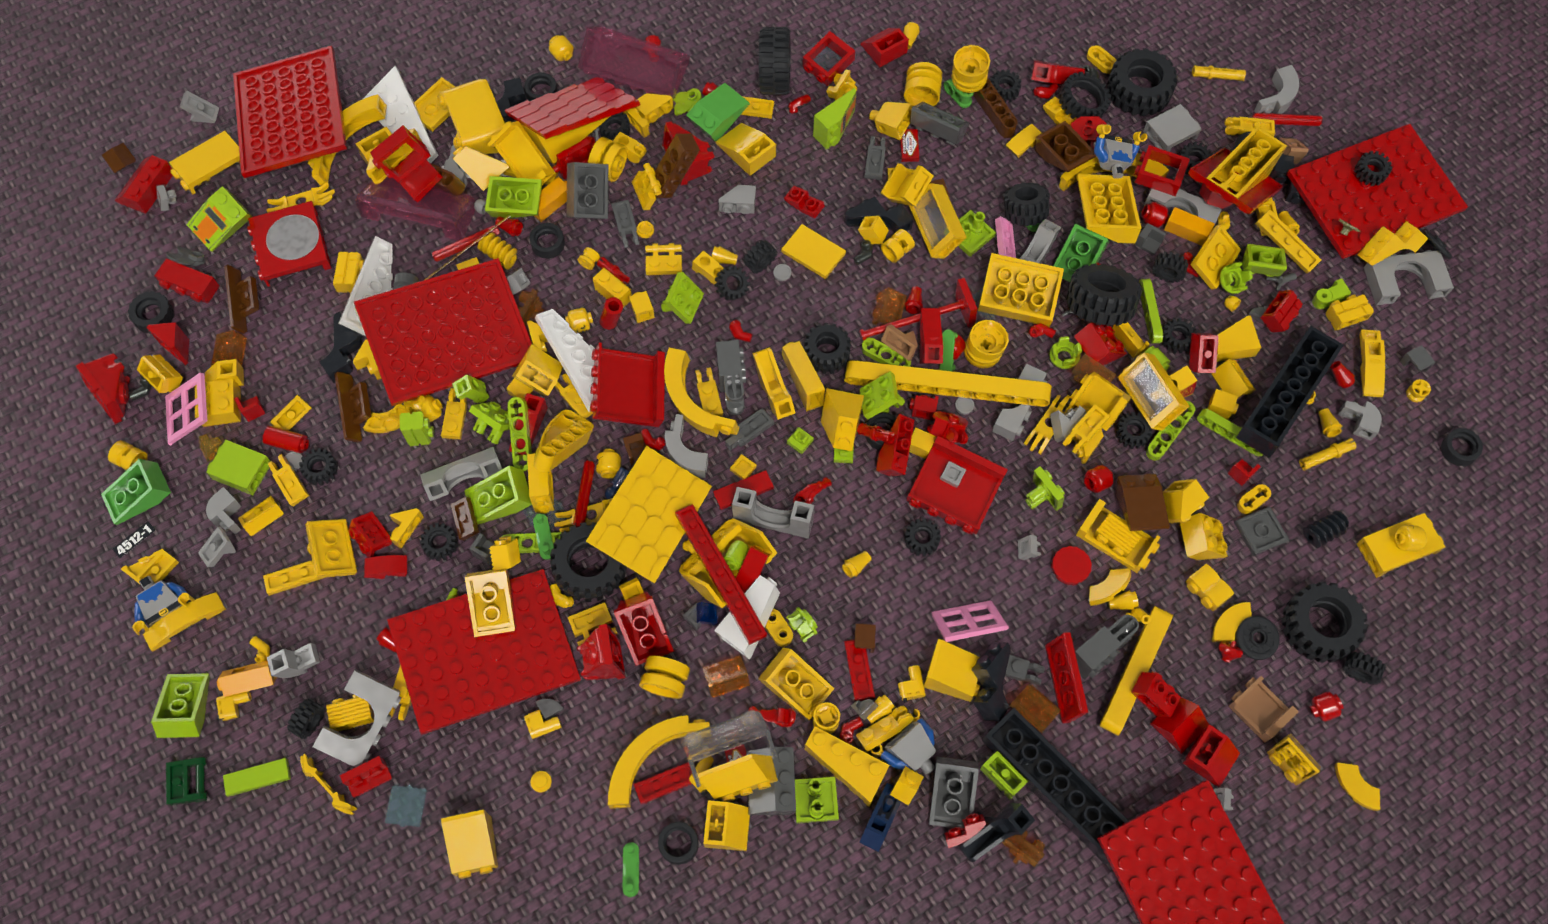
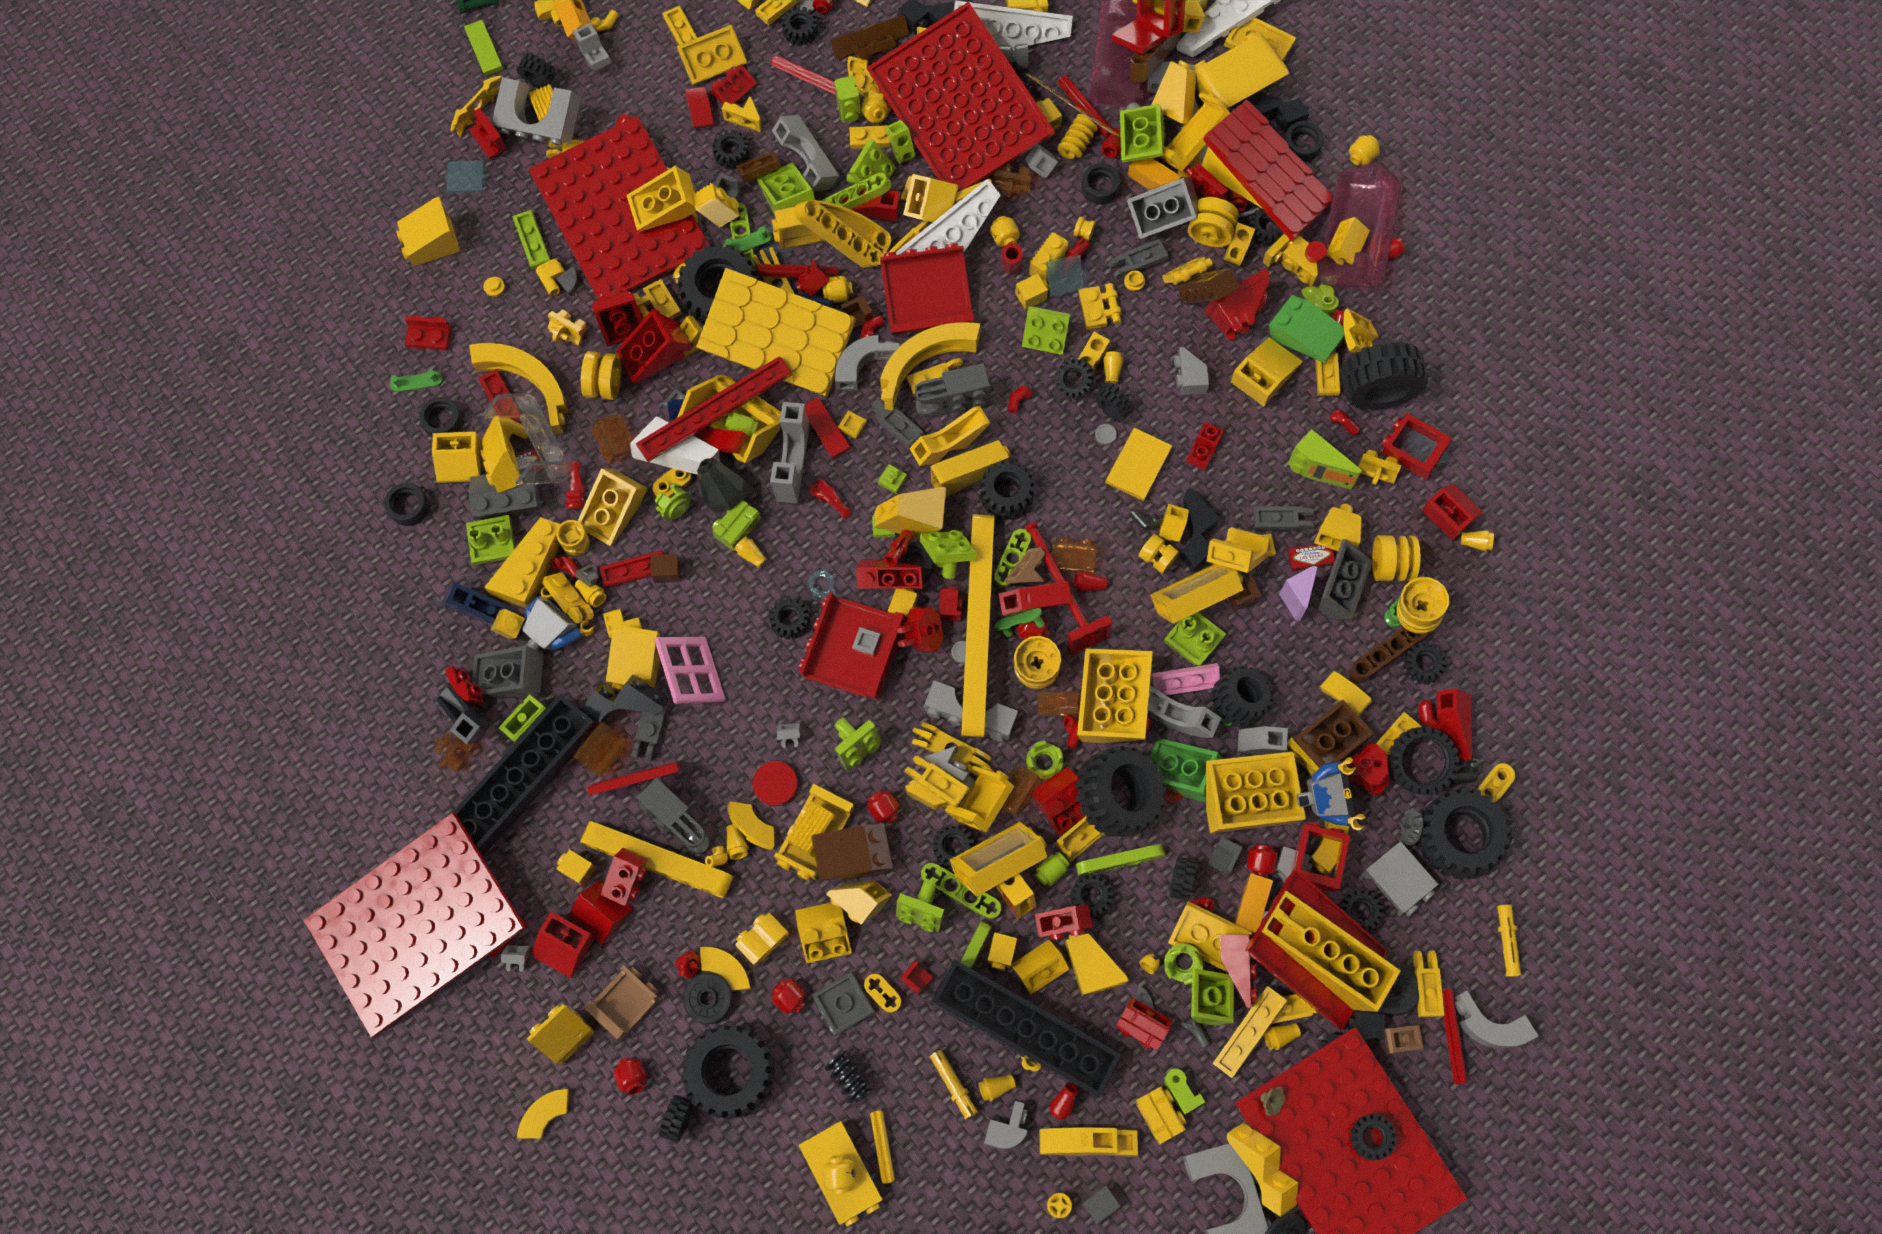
camera: 85 degrees right, 5 degrees up
none -> black tyre [384,483,429,526]
none -> red bracket [404,315,452,351]
none -> lime tile [512,210,550,270]
none -> yellow hips [548,309,586,346]
none -> yellow brick [556,849,596,887]
none -> pearl dark grey cone [697,458,748,513]
none -> lime brick [712,500,761,551]
none -> axle [771,55,836,95]
none -> red head [771,979,806,1014]
none -> red brick [796,259,829,297]
none -> clear light blue piece [808,570,835,600]
none -> yellow axle [870,1110,895,1184]
none -> lime plate [896,881,944,932]
none -> clear orange hips [1037,691,1078,715]
none -> clear light blue piece [1046,255,1084,296]
none -> slope [1220,934,1258,1008]
none -> light grey slope [1237,726,1288,755]
none -> lavender slope [1279,566,1317,621]
none -> red tile [1305,241,1327,263]
none -> yellow hinge [1326,217,1370,265]
none -> yellow slope [1343,308,1378,353]
none -> dark grey gear [1399,808,1424,845]

